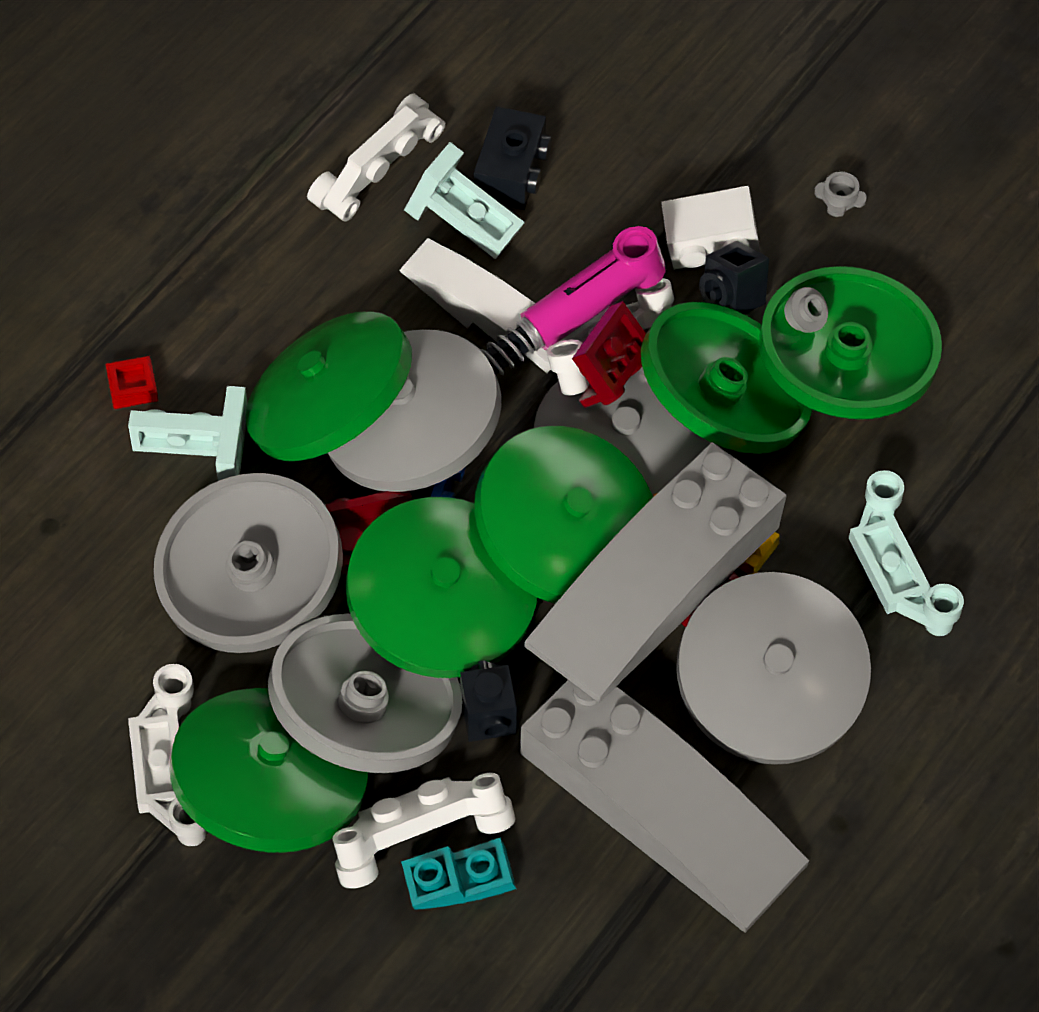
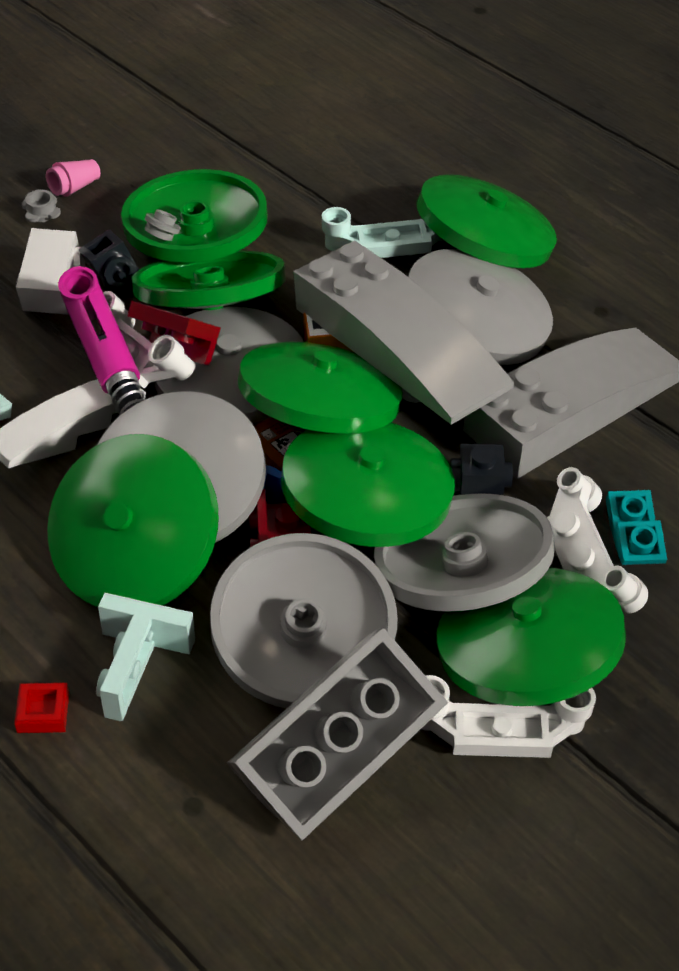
camera: 80 degrees left, 10 degrees down
none -> bright pink cone [46,159,101,197]
none -> light grey slope [227,628,448,841]
none -> green dish [416,175,557,268]

